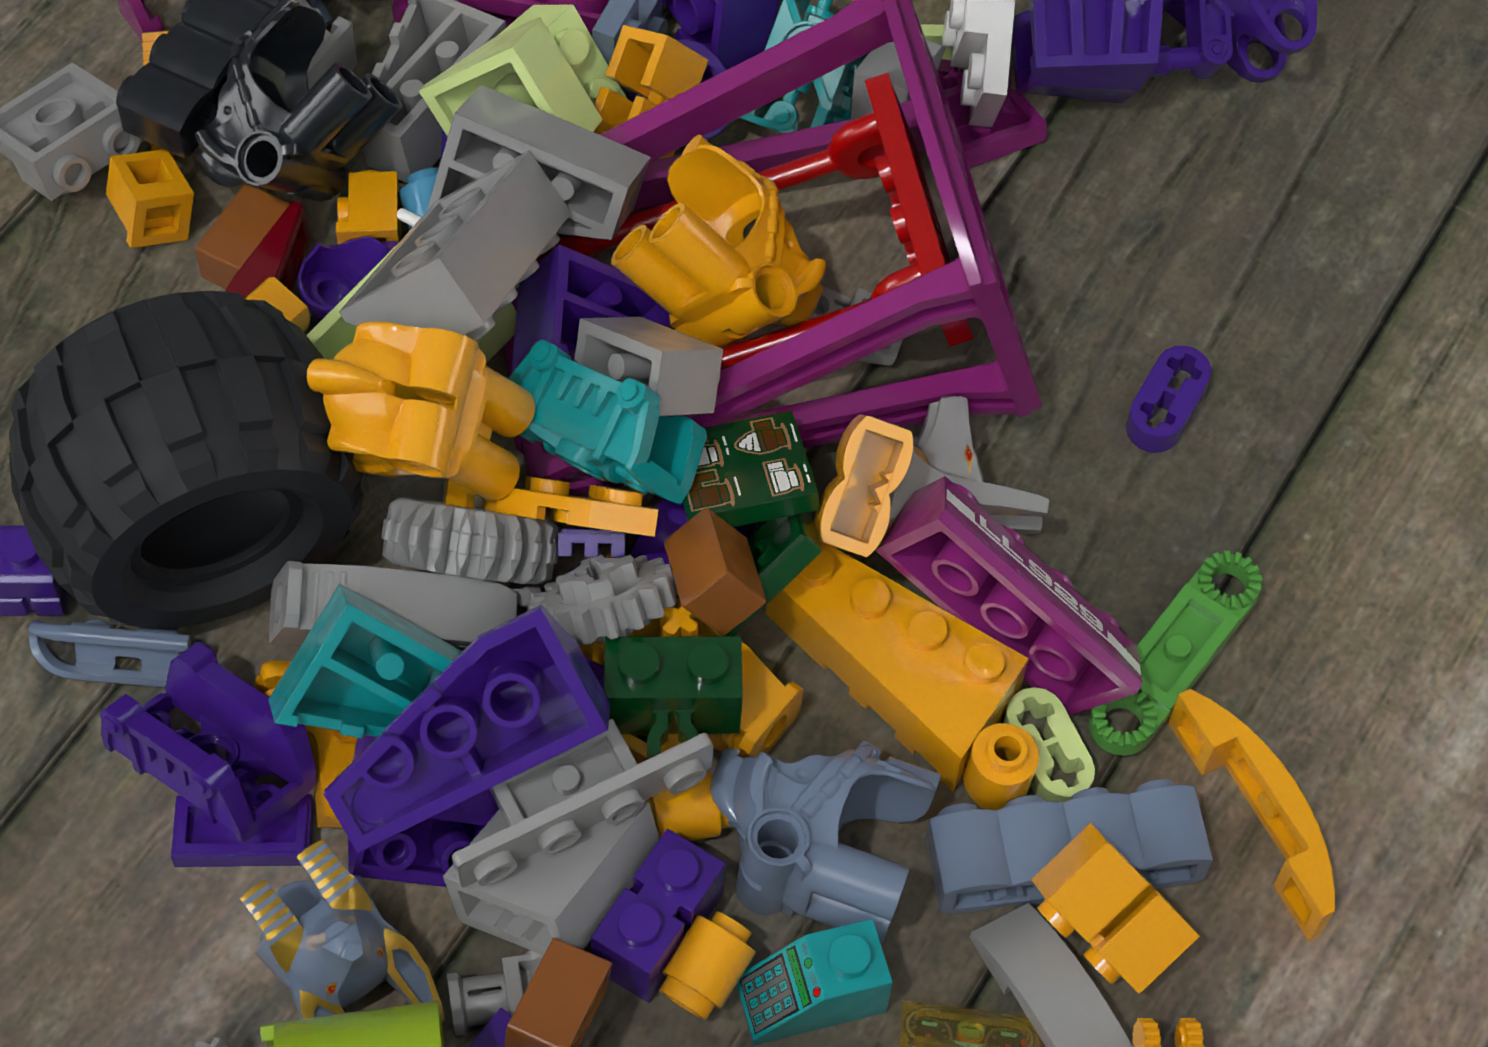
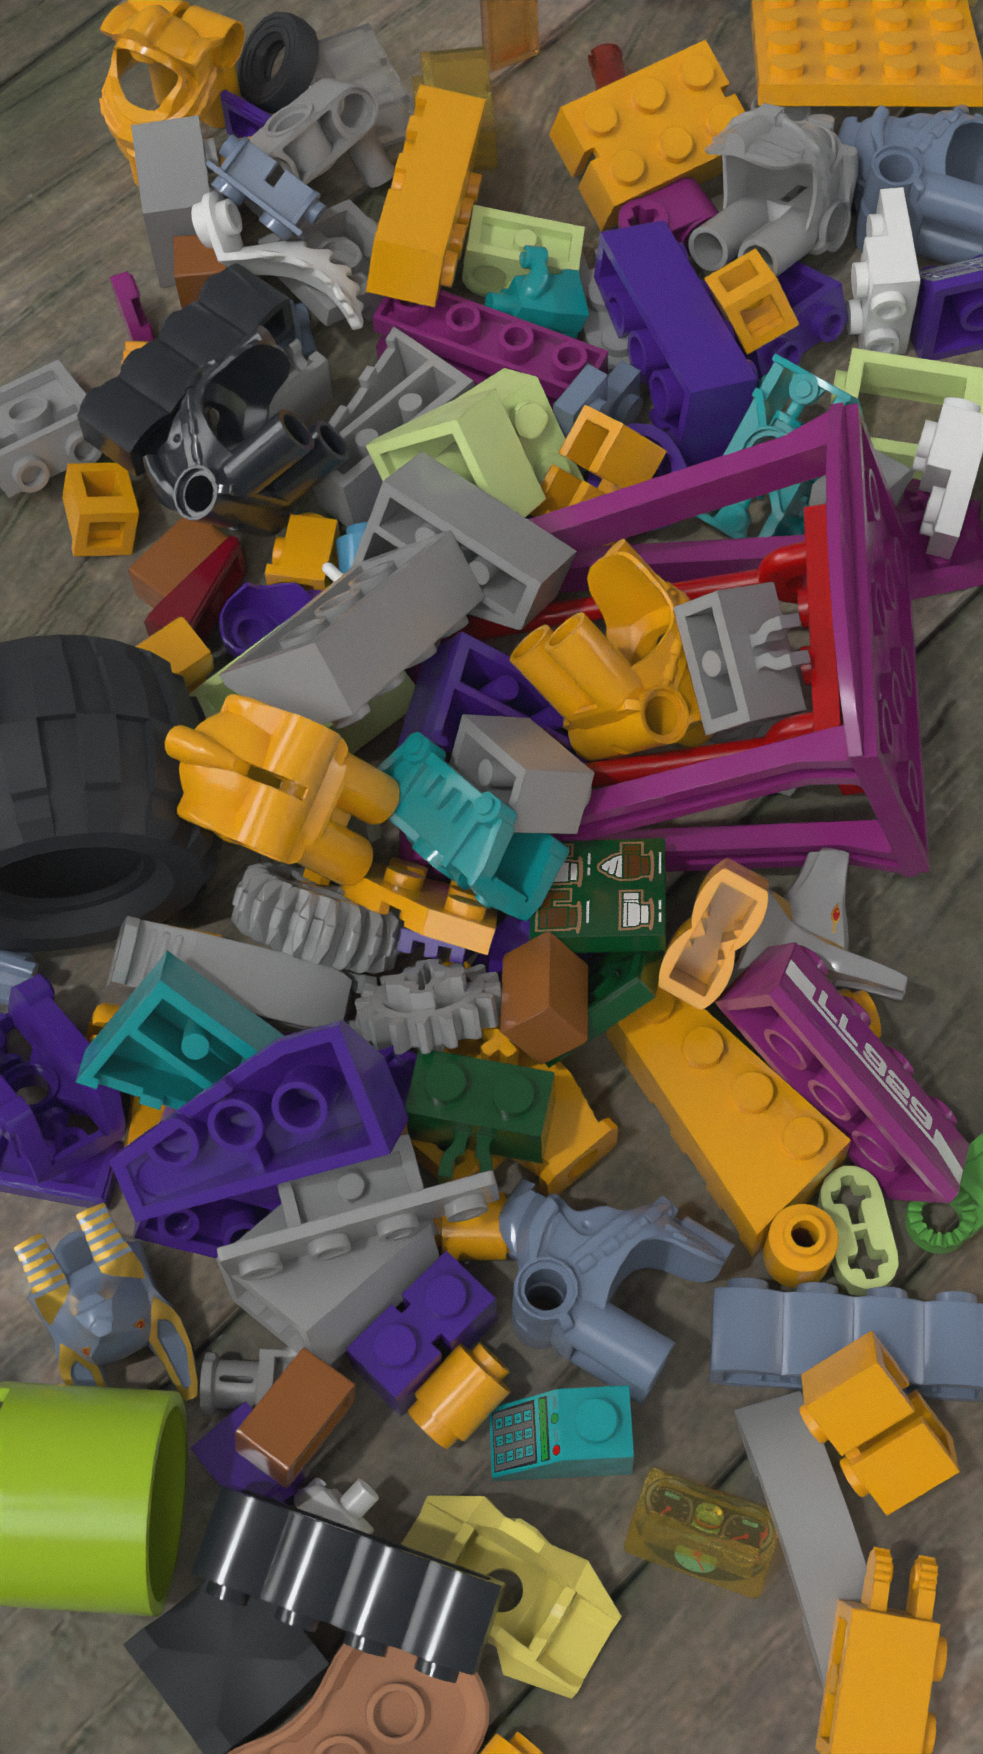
camera: 20 degrees right, 5 degrees up
none -> light grey brick [673,582,811,735]

